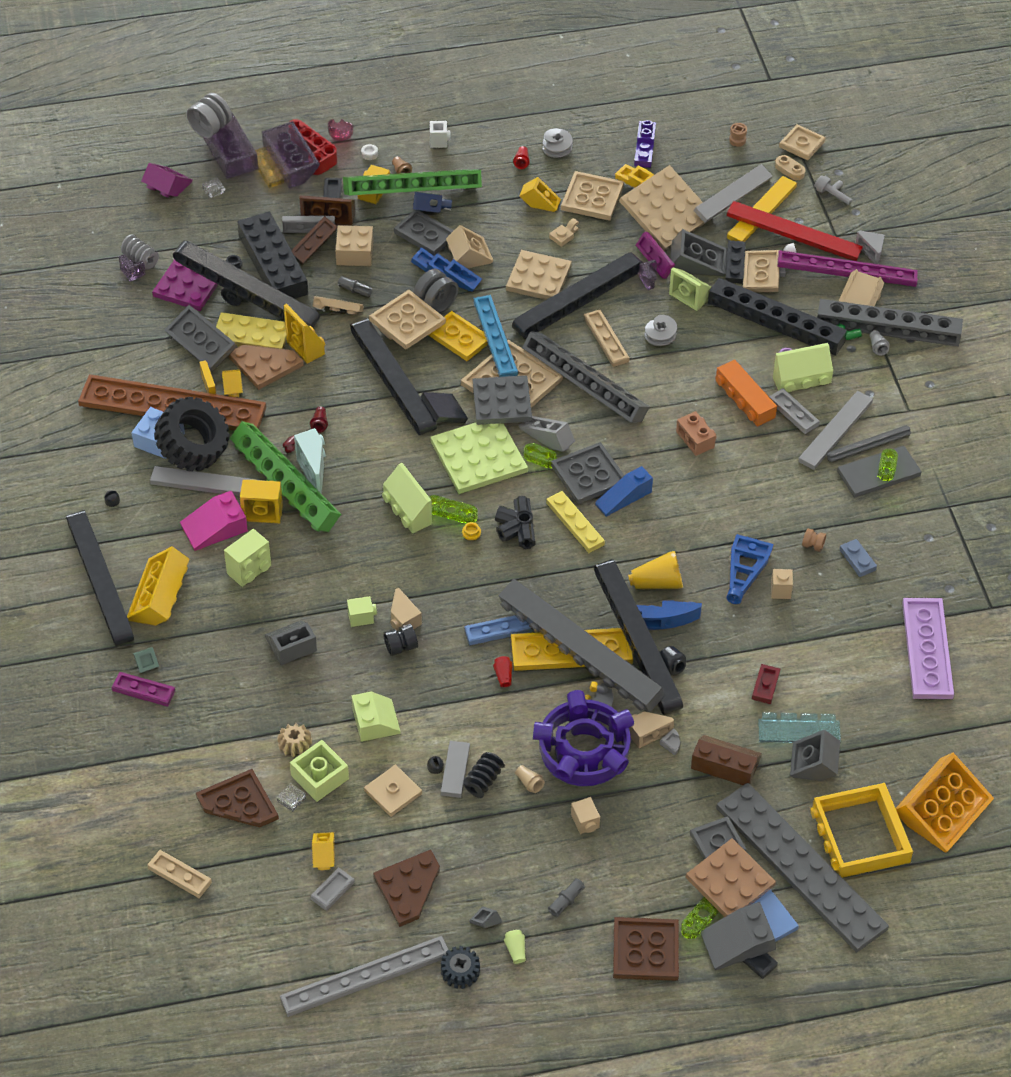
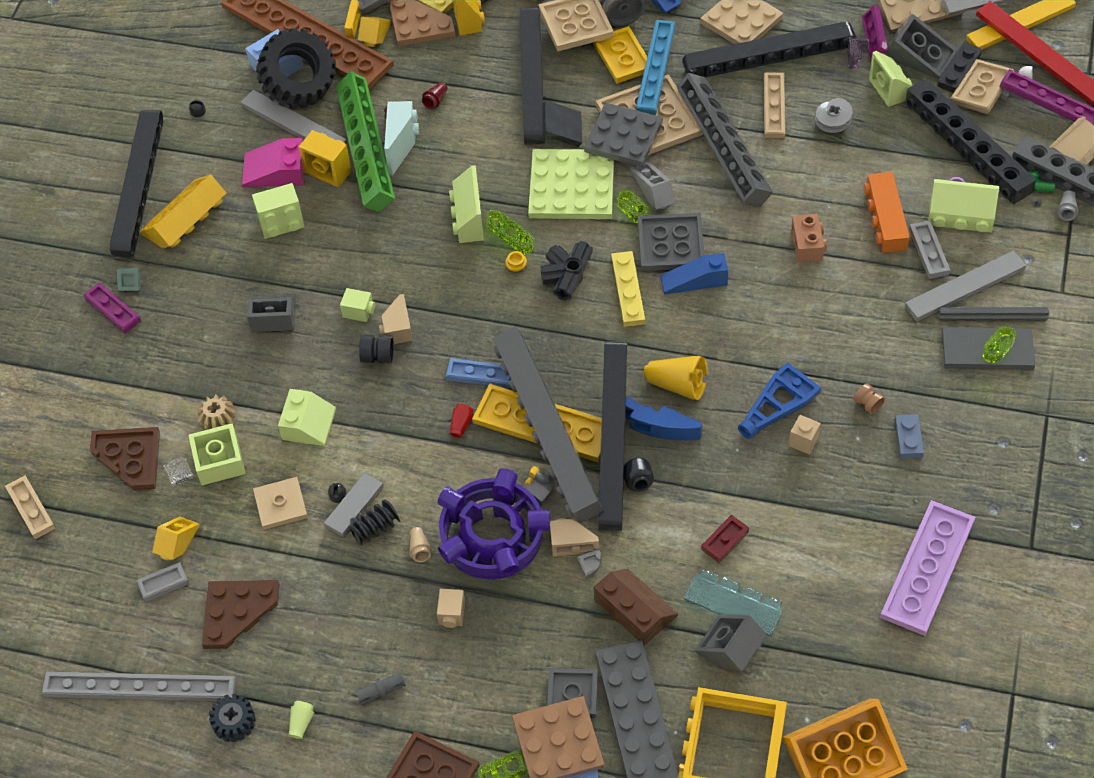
camera: 30 degrees right, 5 degrees up
dark grey slope [469,906,502,928] -> none

